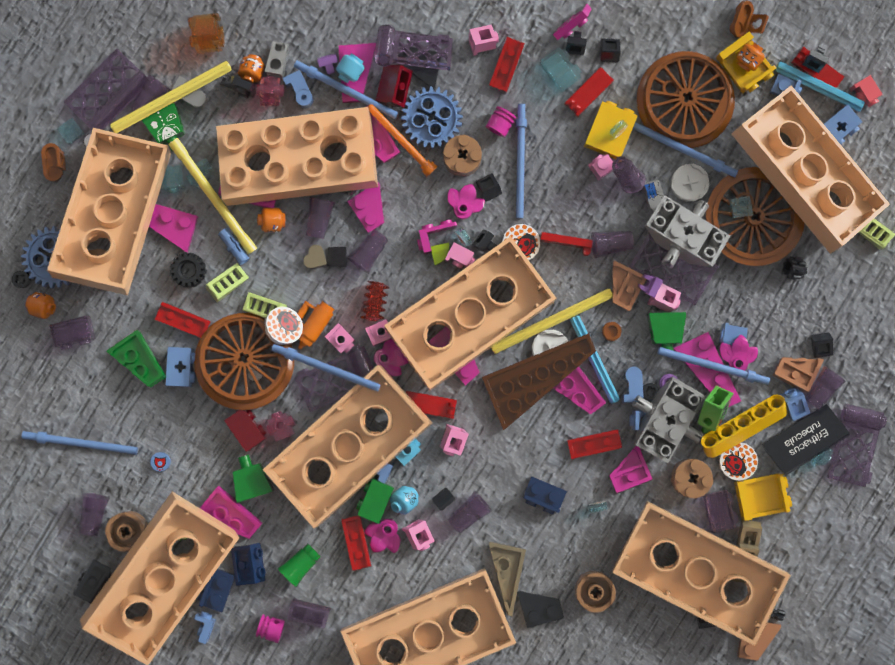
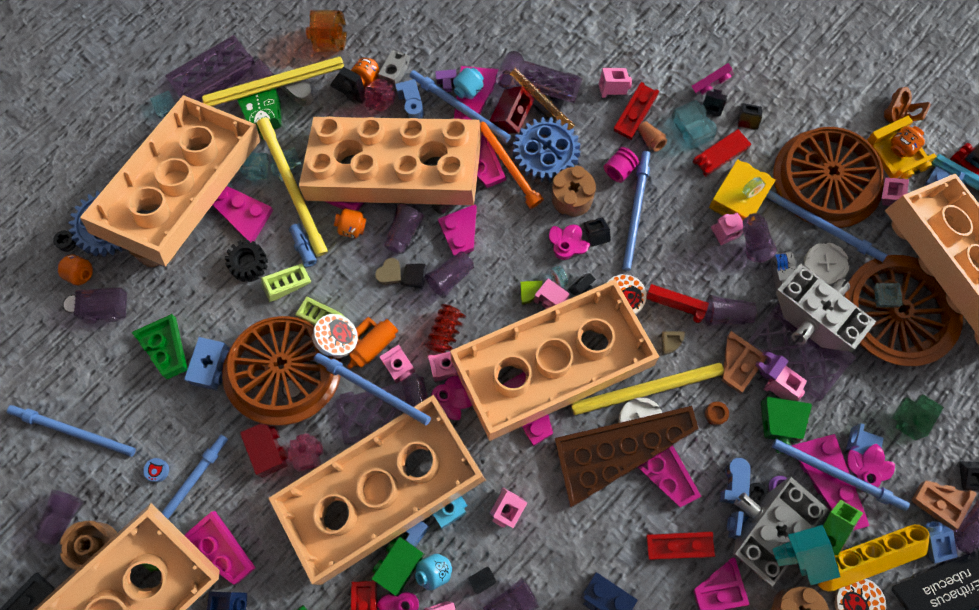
camera: 15 degrees right, 15 degrees down
dark orange bracket [41,143,66,182] -> none
red hinge [155,302,211,338] -> none
green torso [233,455,274,503] -> none
red hinge [406,391,457,419] -> none
dark pink bracket [417,220,457,254] -> none
medium azure axle [570,315,620,404] -> none
black gear [782,256,808,280] -> none
none -> clear sticker [63,294,82,313]
none -> medium blue bar [161,434,228,519]
none -> clear orange bar [509,67,575,130]
none -> nougat cone [638,121,667,152]
none -> dark tan tile [661,331,685,355]
none -> teal hinge [772,525,840,585]
none -> bright pink brick [882,177,909,206]
none -> clear green brick [892,394,944,440]

